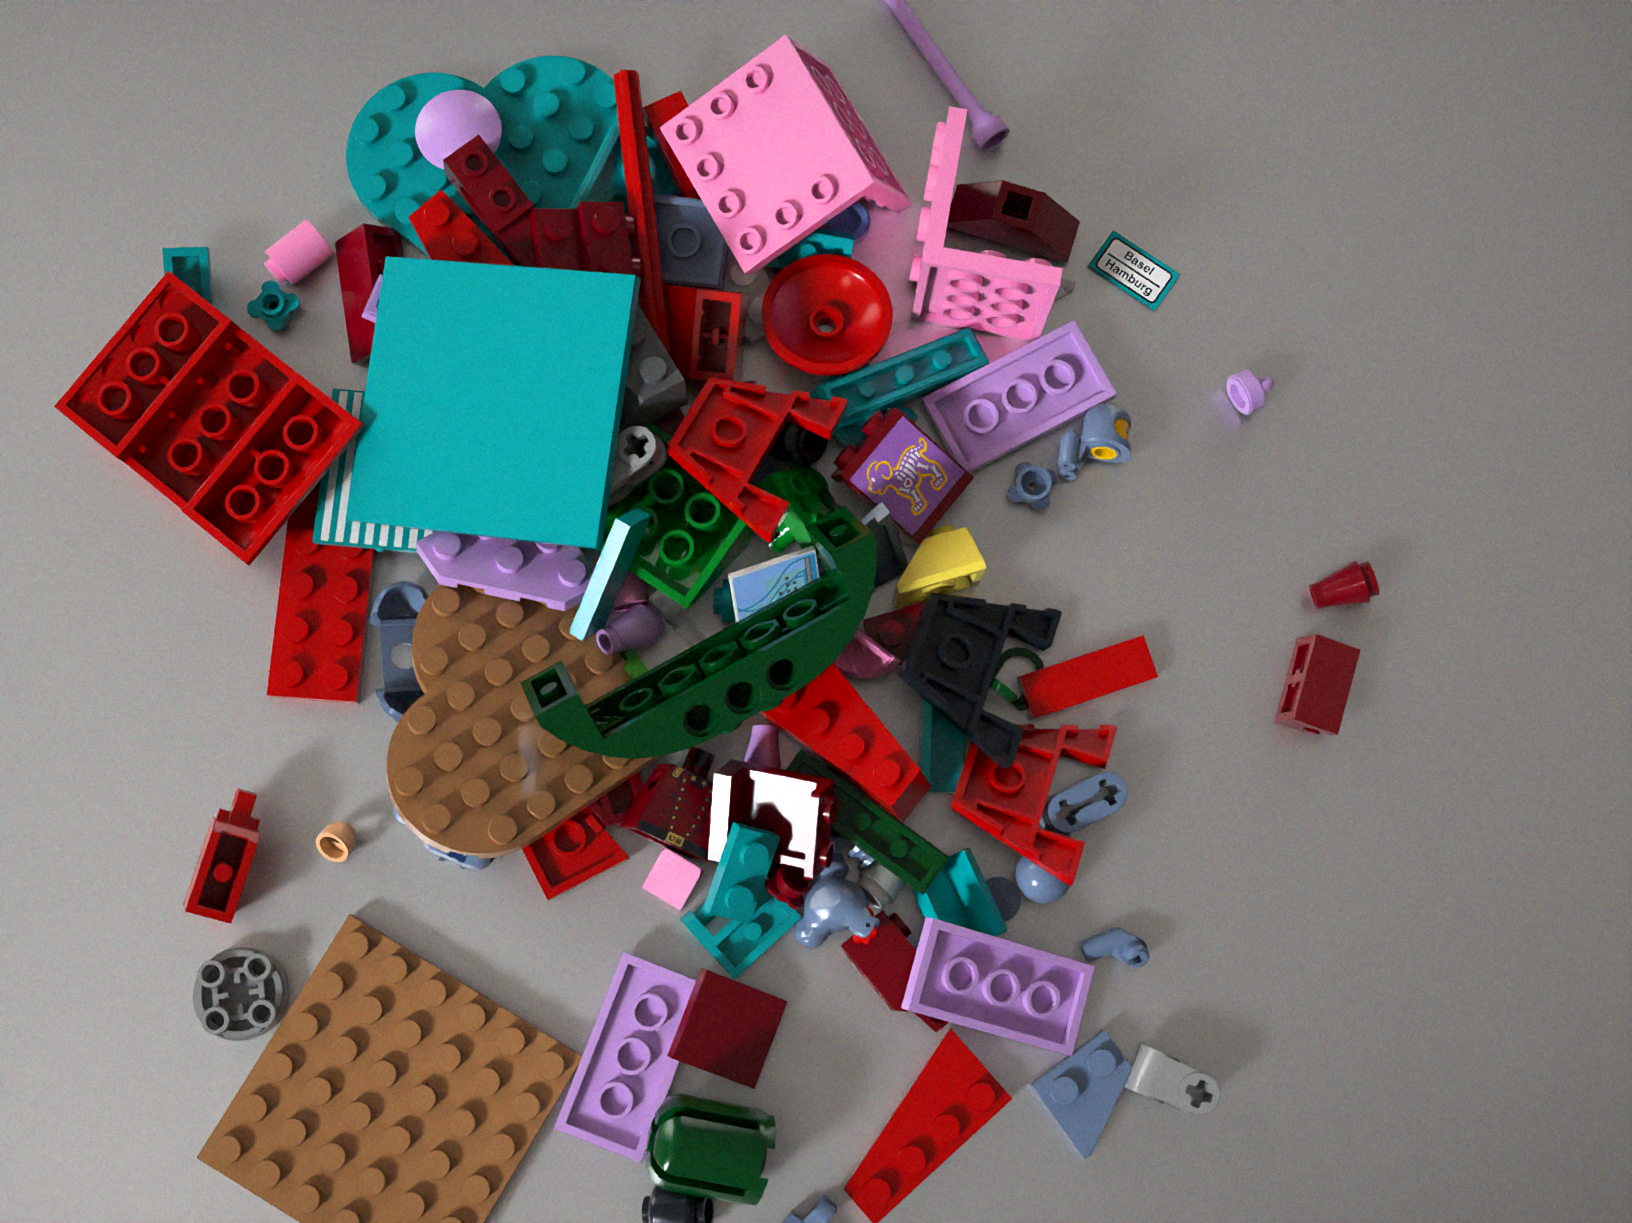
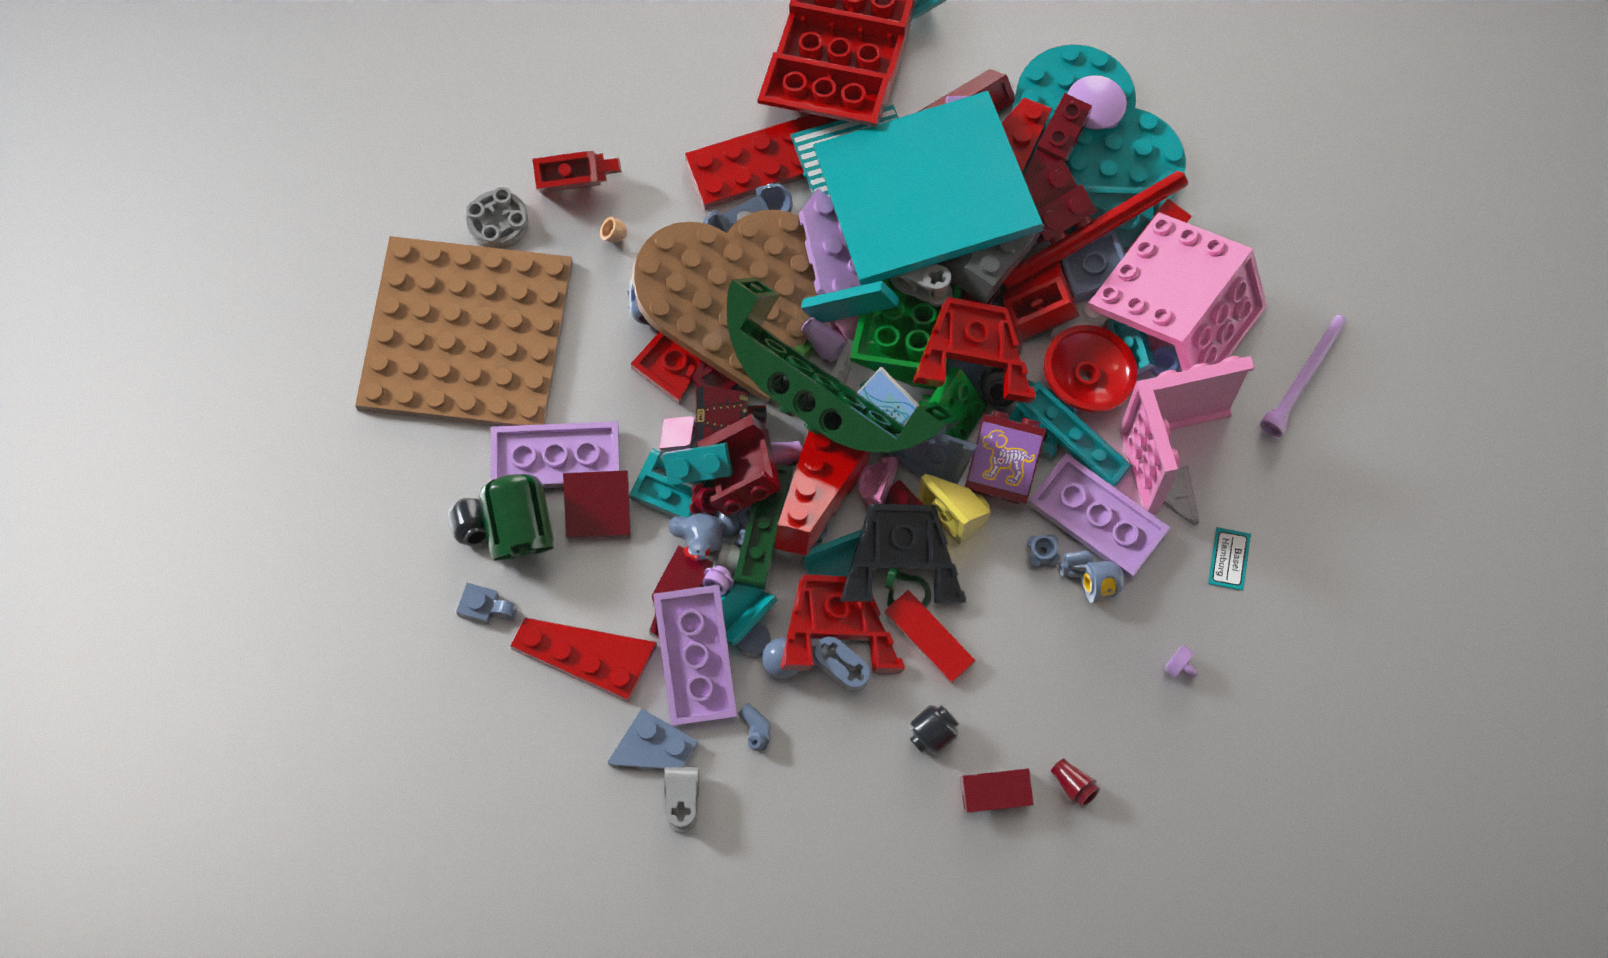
camera: 70 degrees right, 10 degrees down
teal plate [247,280,300,331] -> none
bright pink brick [264,219,334,286] -> none
dark red slope [947,180,1080,263] -> none
none -> lavender plate [702,566,734,595]
none -> black head [910,705,959,754]

